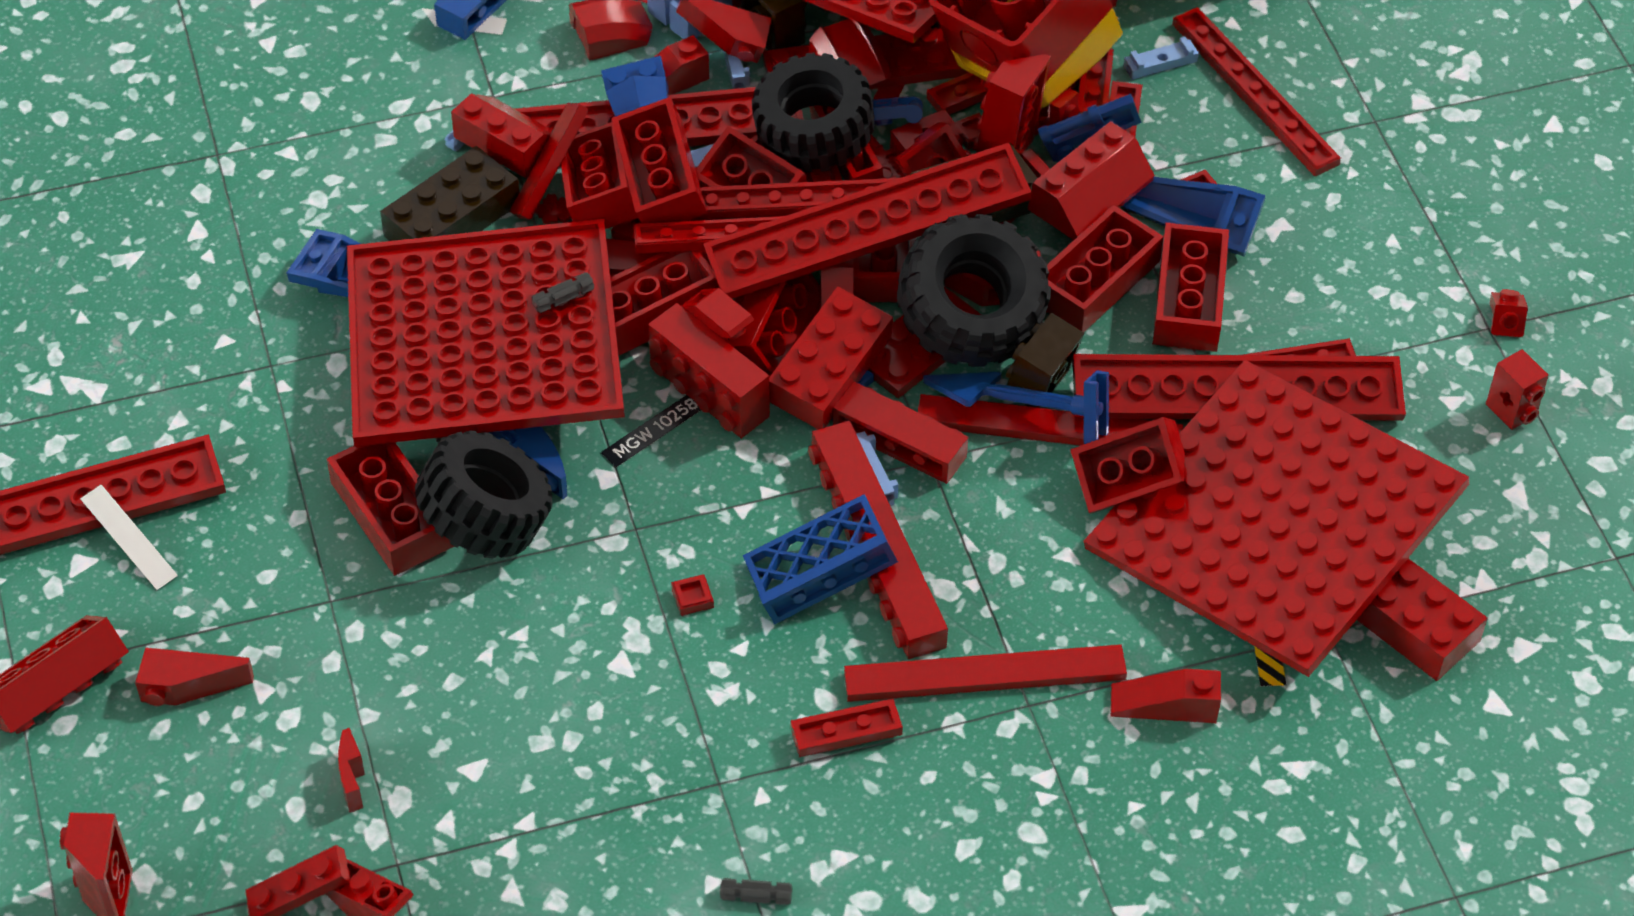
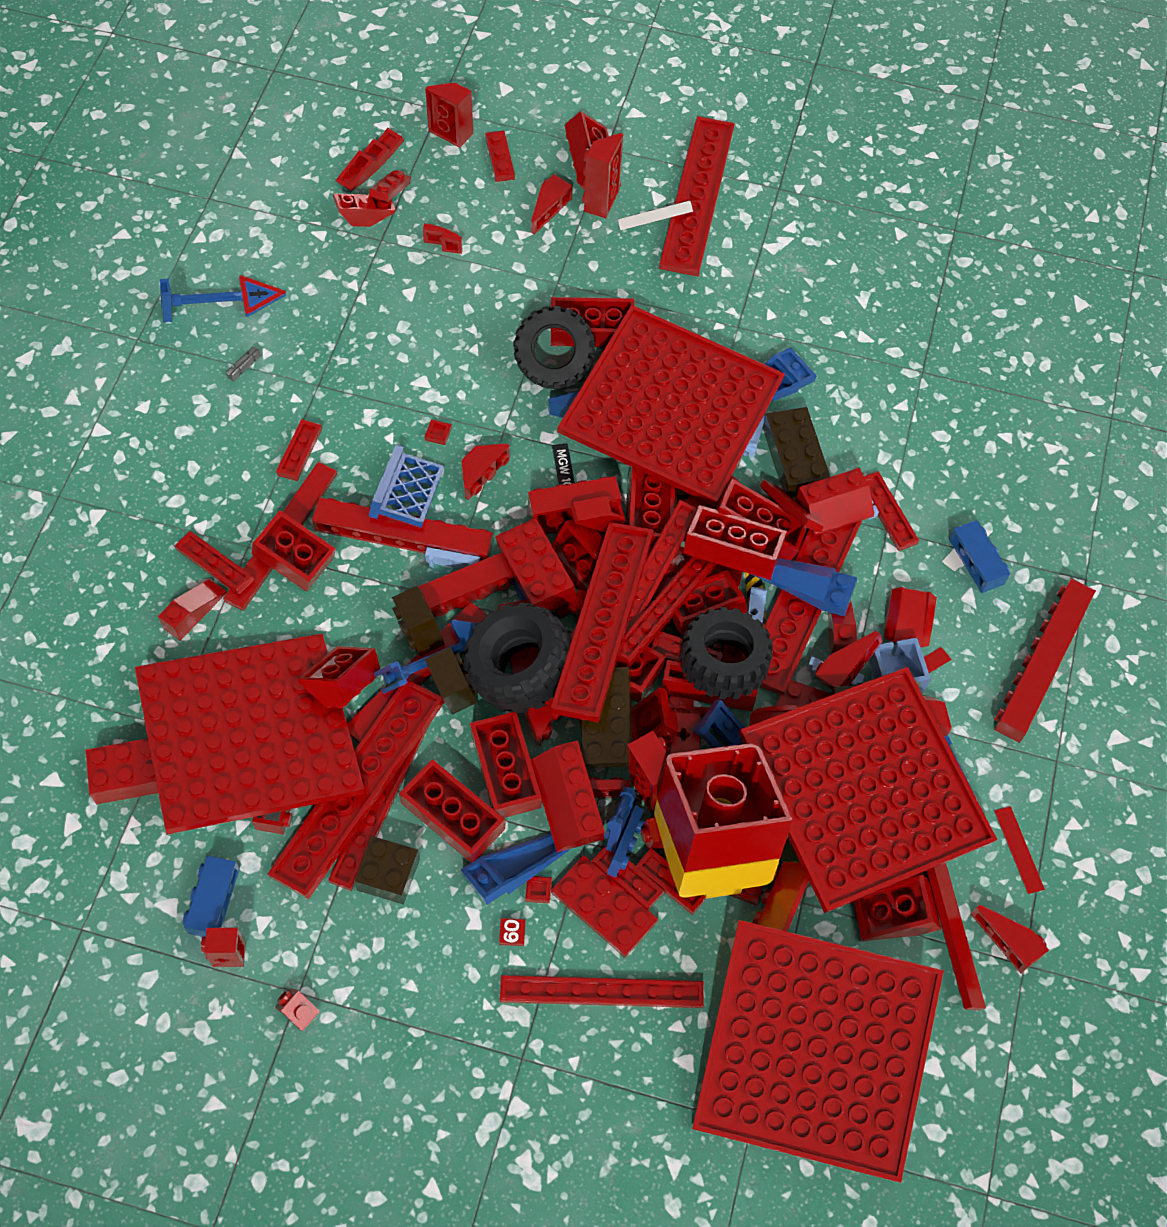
camera: 120 degrees right, 10 degrees up
dark grey axle [531,272,594,313] -> none
light blue piece [1123,37,1199,80] -> none
none -> red tile [174,531,254,595]
none -> blue brick [183,856,240,937]
none -> red brick [251,510,336,592]
none -> dark brown brick [354,836,420,905]
none -> dark brown brick [392,586,445,656]
none -> red slope [461,443,510,500]
none -> red plate [485,130,515,182]
none -> red tile [499,918,526,946]
none -> red plate [551,856,658,958]
none -> red slope [582,133,624,219]
none -> red tile [864,471,919,551]

